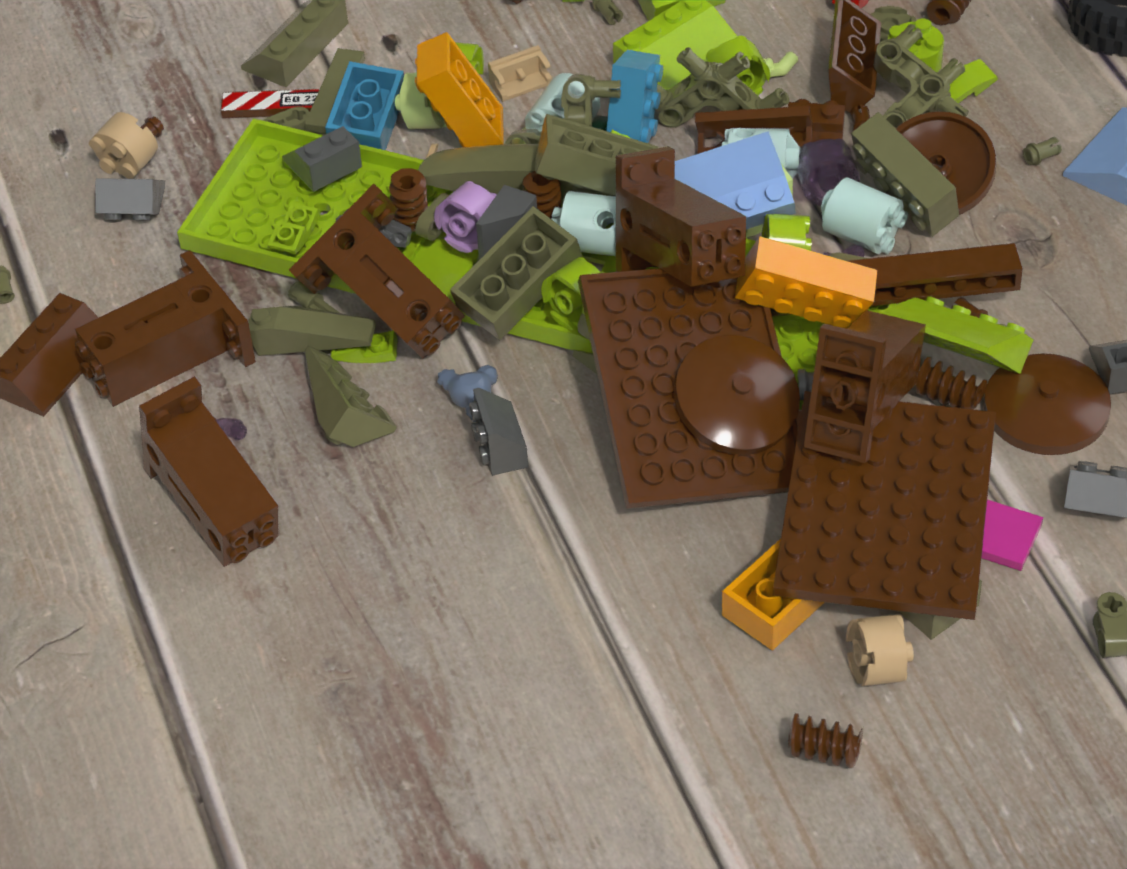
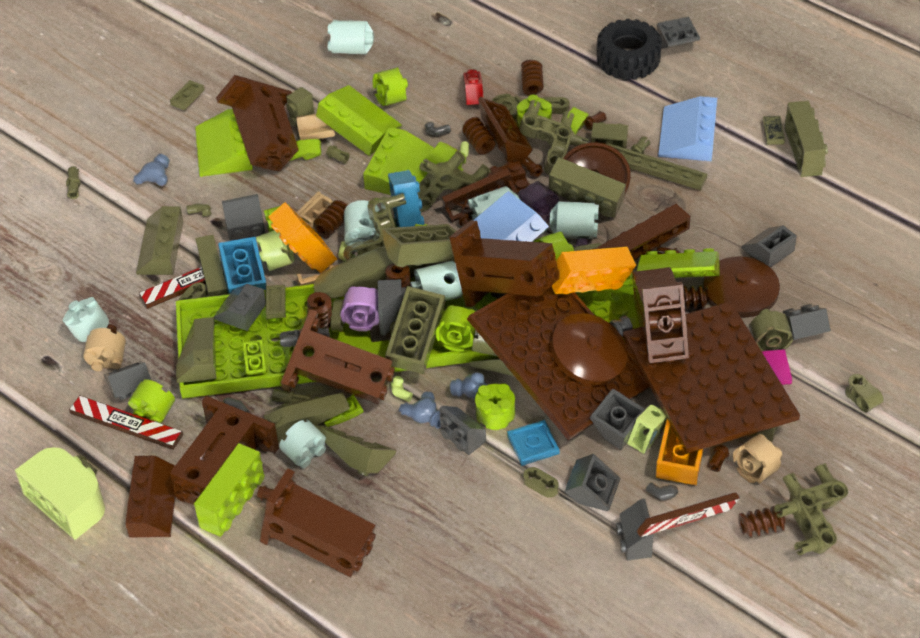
camera: 30 degrees left, 0 degrees up
none -> light aqua brick [63,297,109,342]
none -> tile [69,395,183,450]
none -> lime brick [128,379,175,423]
none -> olive wedge [176,317,217,383]
none -> olive arm [186,203,212,217]
none -> lime brick [194,443,265,537]
none -> dark grey slope [222,194,265,241]
none -> dark grey arm [223,397,250,413]
none -> olive tile [266,285,286,319]
none -> light aqua brick [279,420,326,469]
none -> reddish brown piece [313,200,348,239]
none -> yellowish green arm [391,376,413,402]
none -> dark grey arm [425,122,451,137]
none -> sand blue animal [450,372,487,399]
none -> reddish brown piece [462,117,496,155]
none -> lime brick [475,384,515,430]
none -> dark azure tile [507,420,560,466]
none -> olive beam [523,467,559,498]
none -> olive beam [542,97,570,114]
none -> dark grey slope [564,454,621,511]
none -> reddish brown pin [584,111,607,129]
none -> dark grey slope [590,389,646,450]
none -> olive brick [591,122,628,148]
none -> olive plate [607,143,708,190]
none -> dark grey slope [616,498,654,561]
none -> yellowish green torso [627,405,667,454]
none -> tile [636,492,740,537]
none -> dark grey arm [646,482,678,501]
none -> reddish brown pin [708,445,729,472]
none -> olive brick [748,309,793,351]
none -> olive pin [774,463,848,556]

